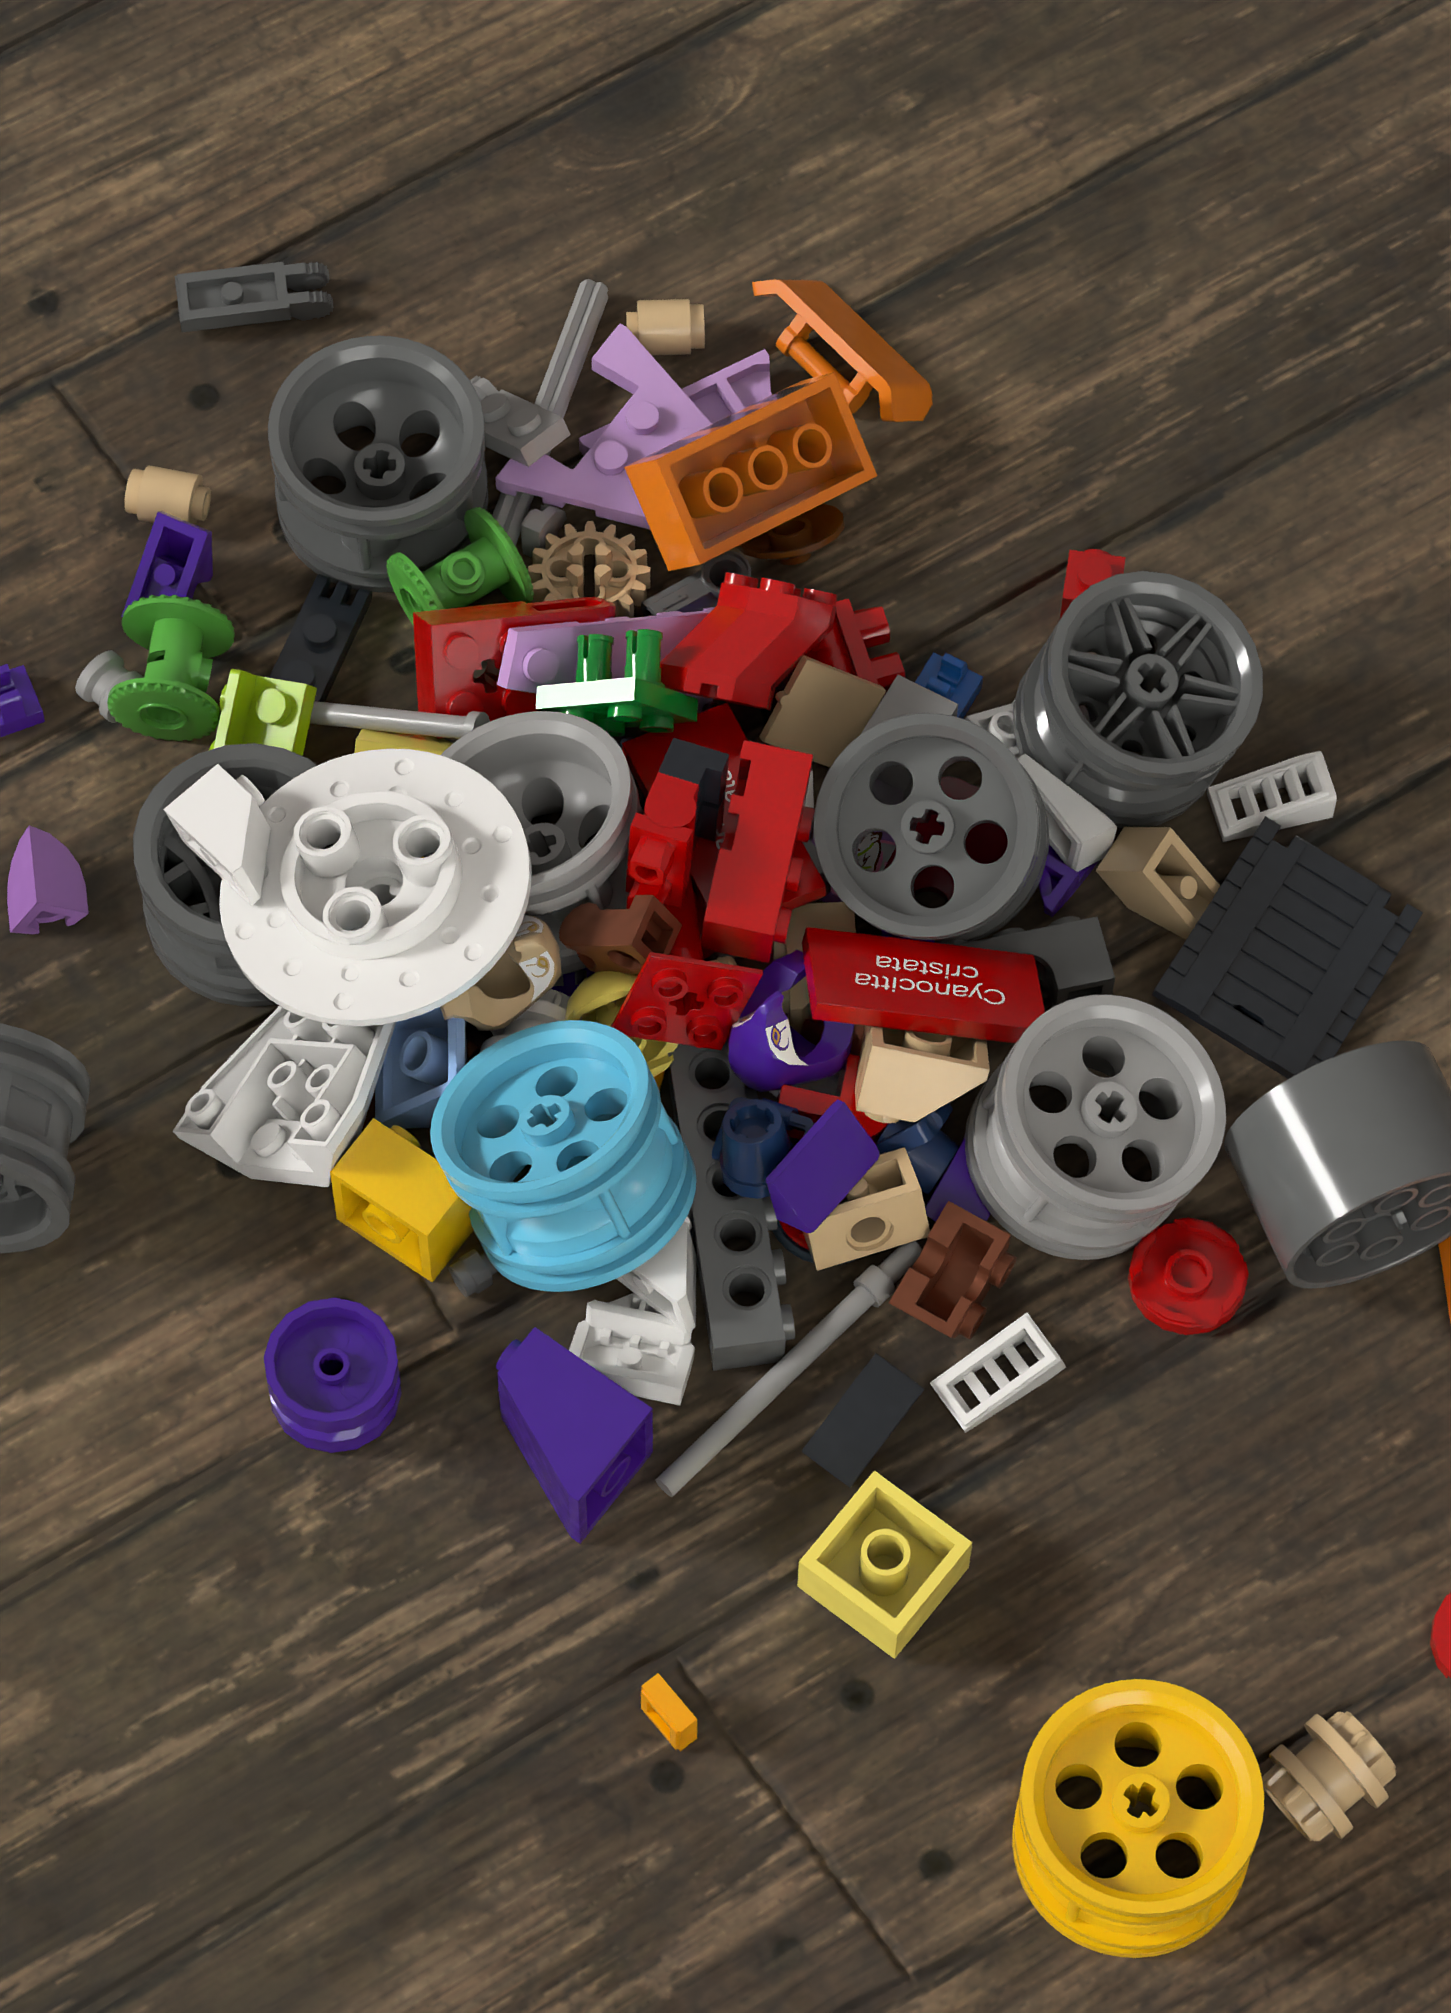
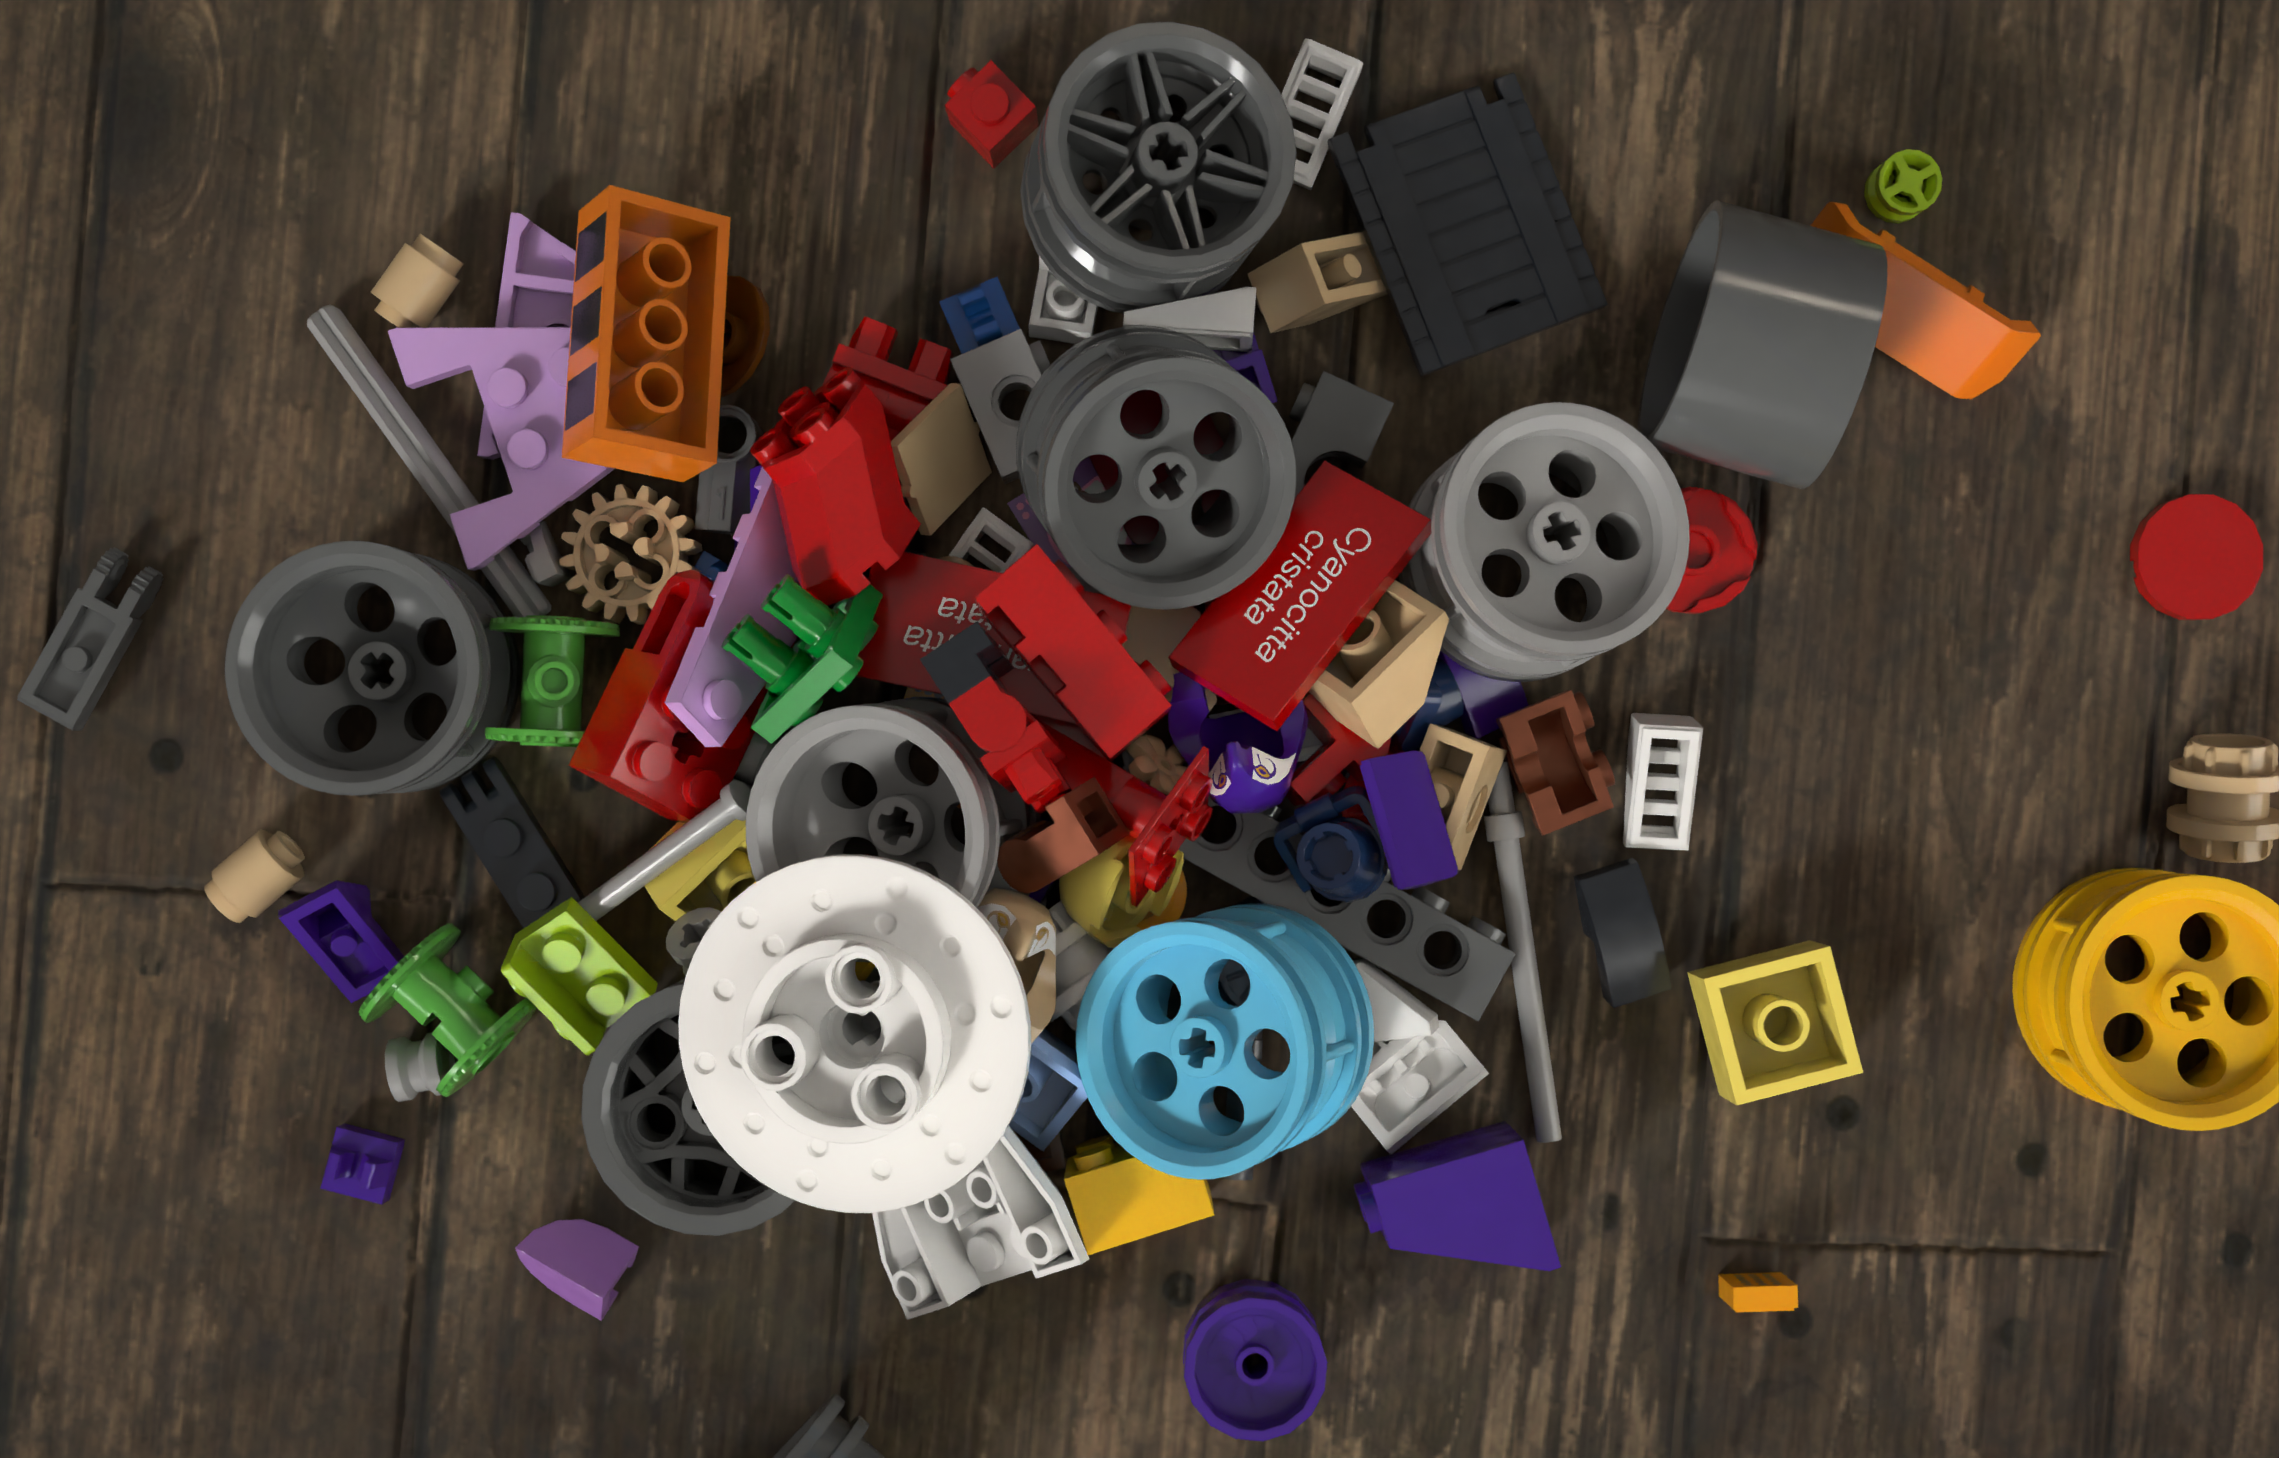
camera: 50 degrees left, 25 degrees up
white slope [164,764,271,906] -> none
light grey hinge [470,376,571,467] -> none
orange piece [752,279,933,422] -> none

